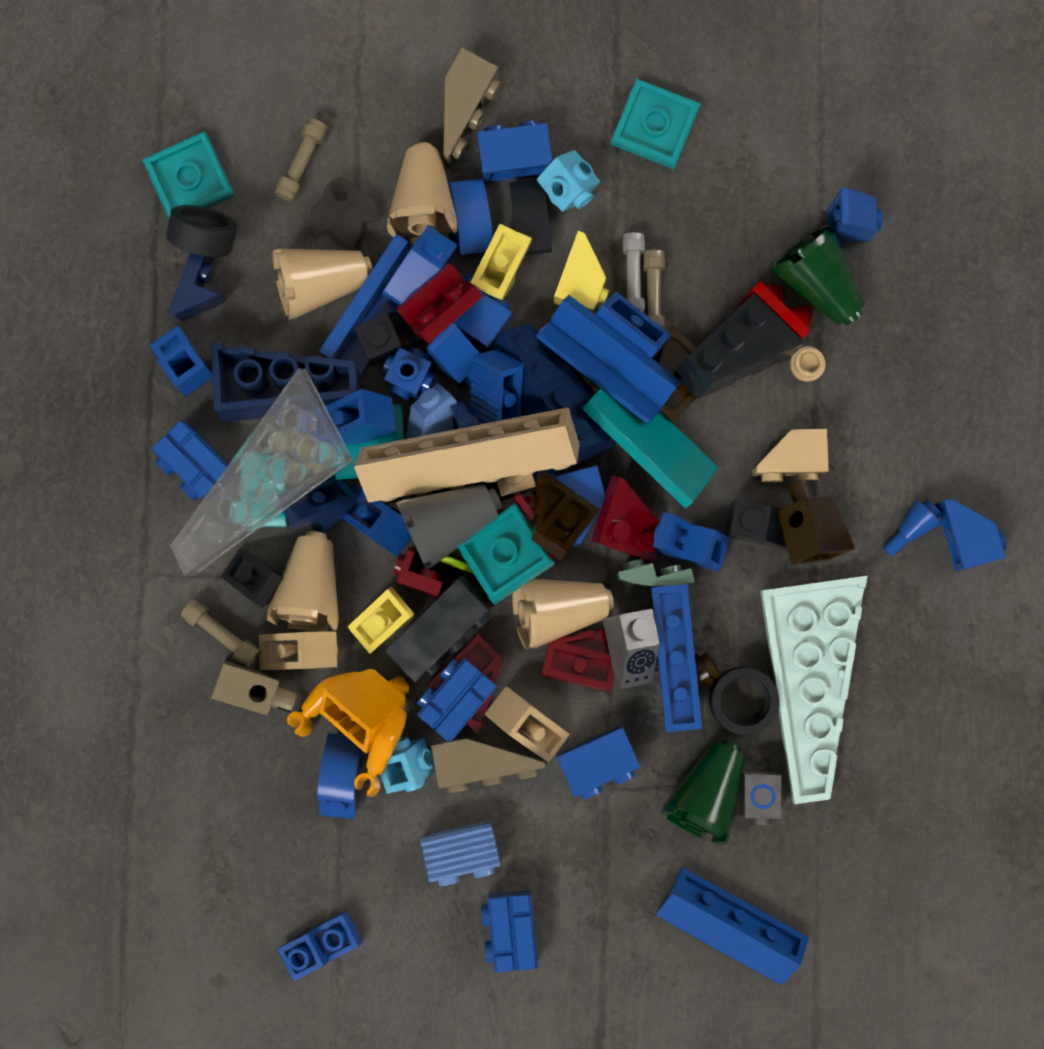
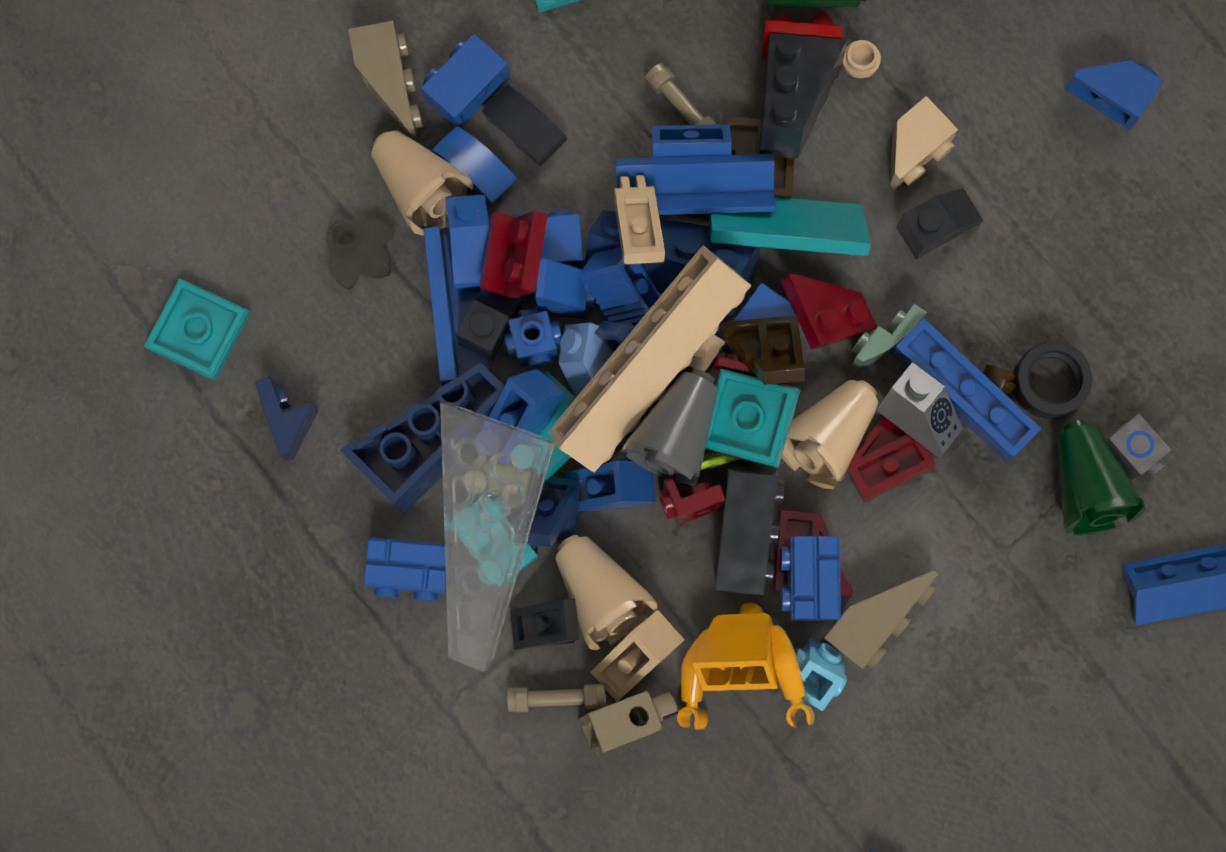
camera: 35 degrees left, 5 degrees down
blue brick [150,326,213,397] -> none
black tyre [166,205,237,257] -> none
tan cone [272,248,372,320] -> none
dark tan bar [274,118,328,203] -> none
blue brick [317,733,363,819] -> none
light yellow slope [347,586,414,654] -> none
medium blue brick [420,820,501,886] -> none
light yellow slope [470,224,532,300] -> none
blue brick [481,890,538,973] -> none
tan slope [484,686,570,763] -> none
medium azure brick [536,150,601,212] -> none
light yellow slope [554,231,609,313] -> none
blue brick [556,726,641,800] -> none
light grey bar [623,232,645,313] -> none
blue brick [653,512,730,572] -> none
light aqua wing [760,576,868,804] -> none
dark brown torso [778,480,855,565] -> none
blue cone [883,499,942,557] -> none
none -> tan hinge [614,175,665,264]

